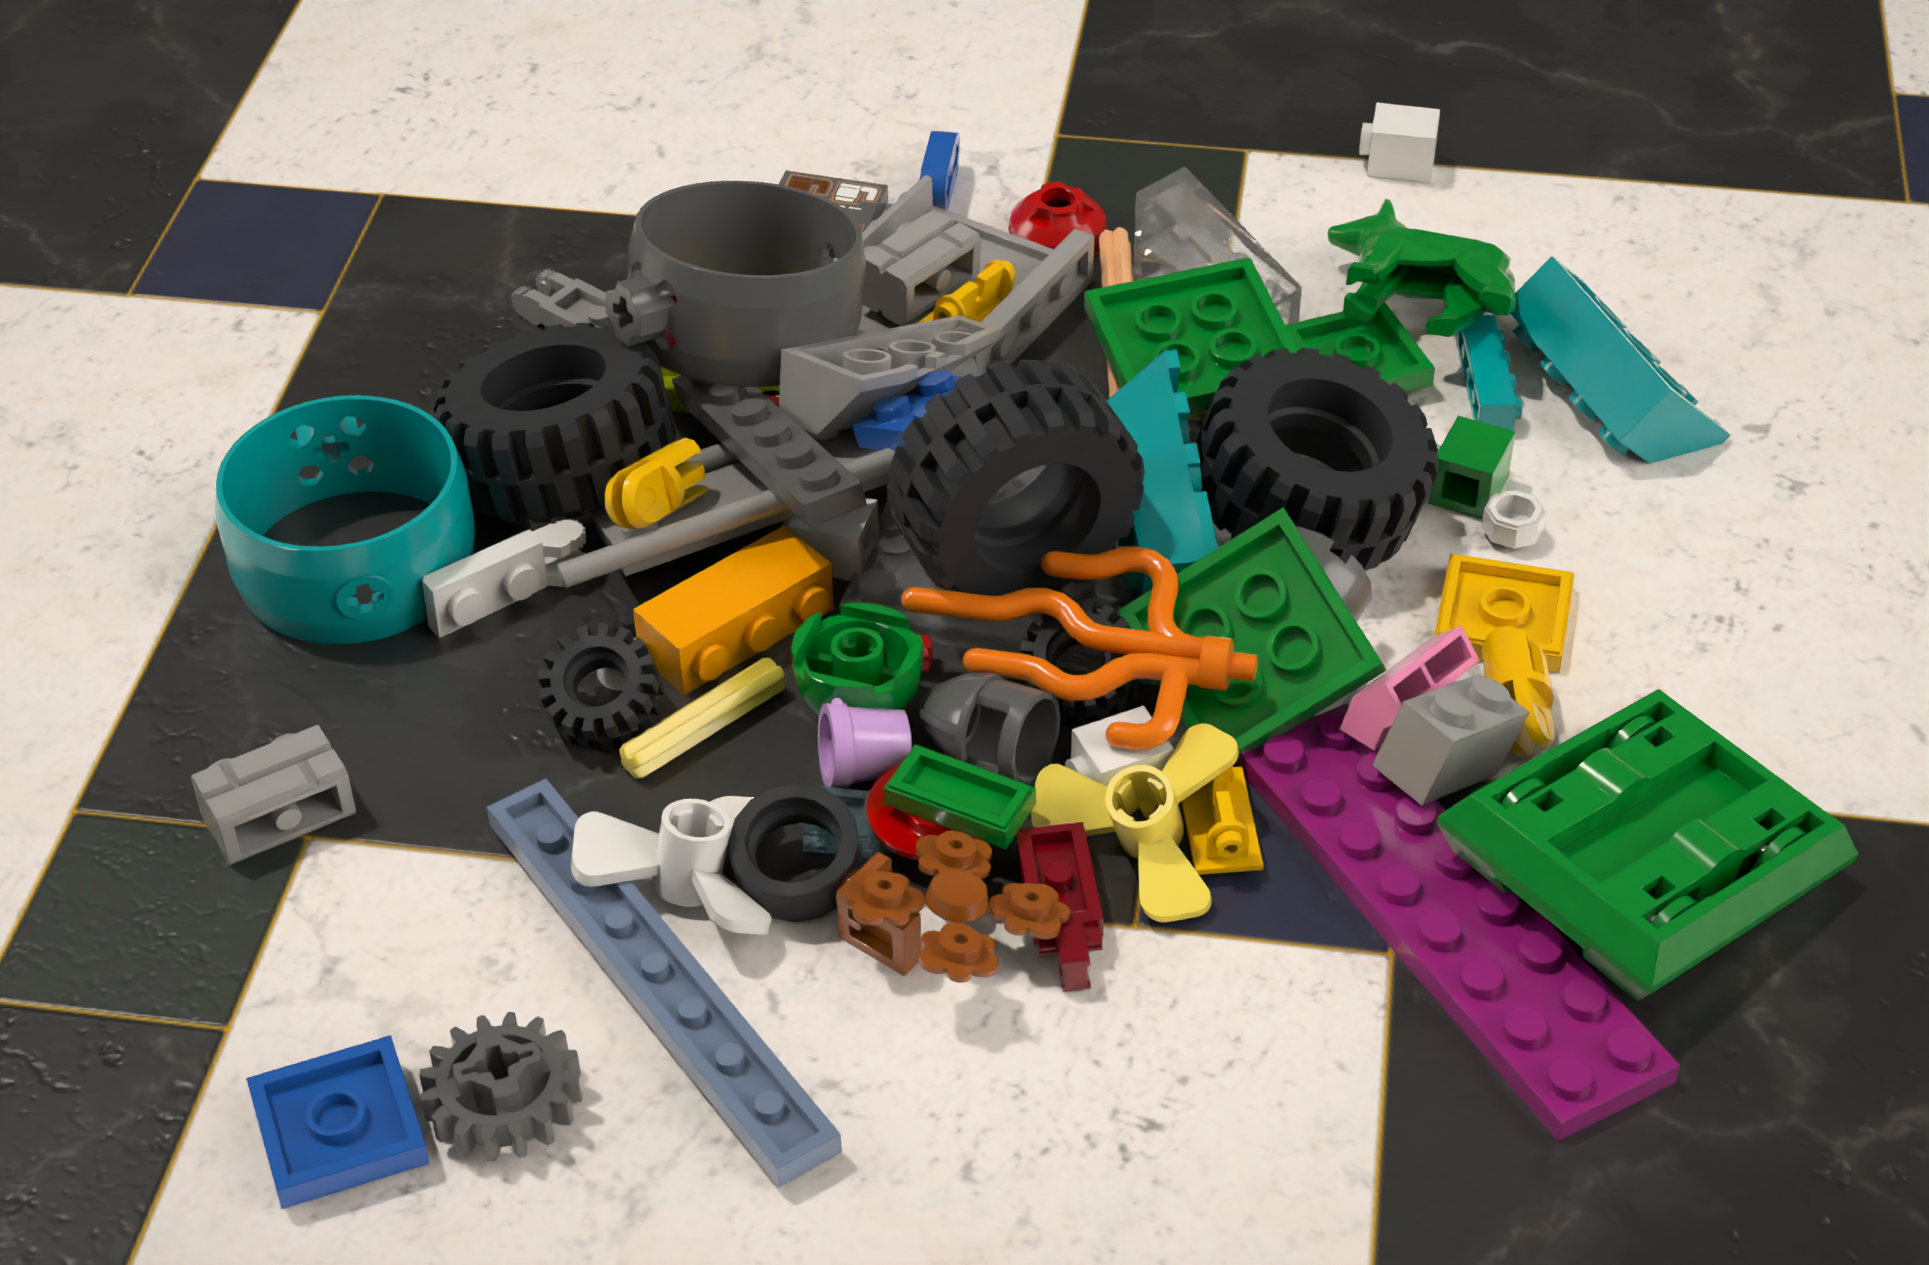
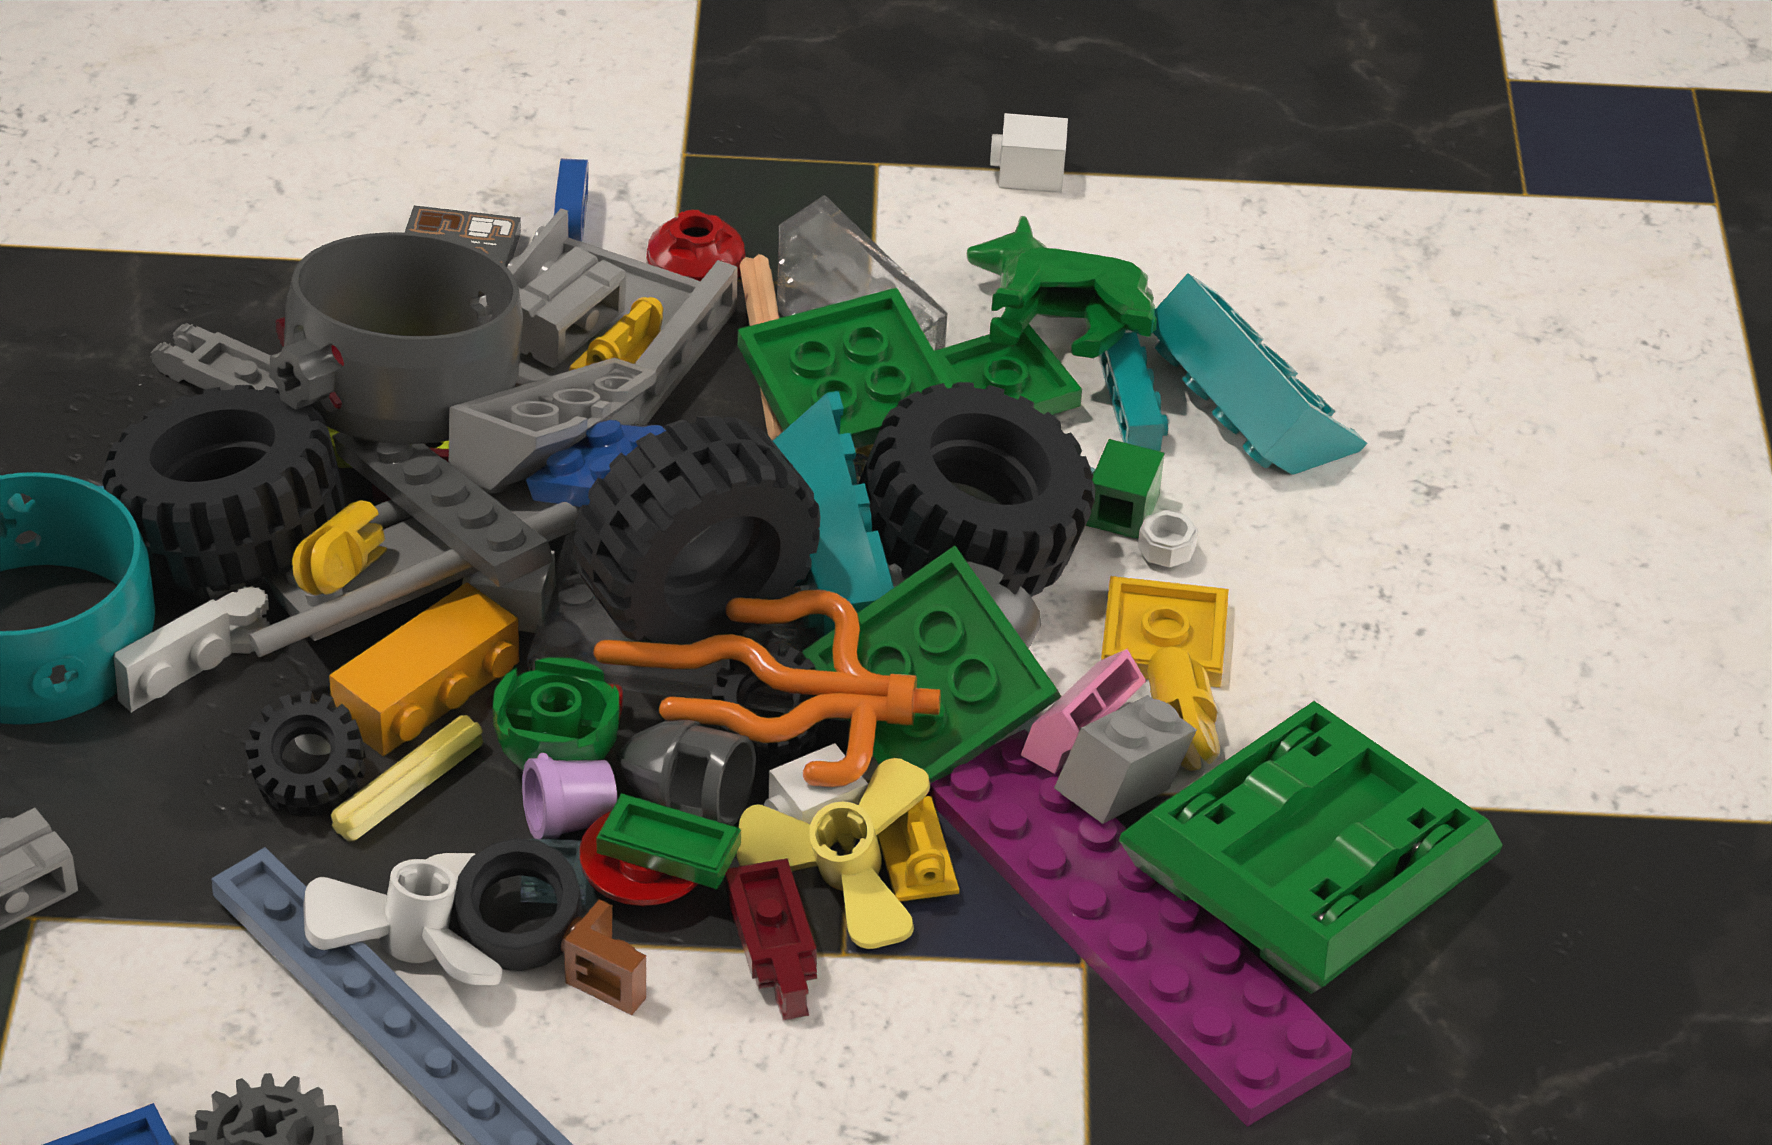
camera: 10 degrees left, 0 degrees up
dark orange plant [842,830,1070,983] -> none

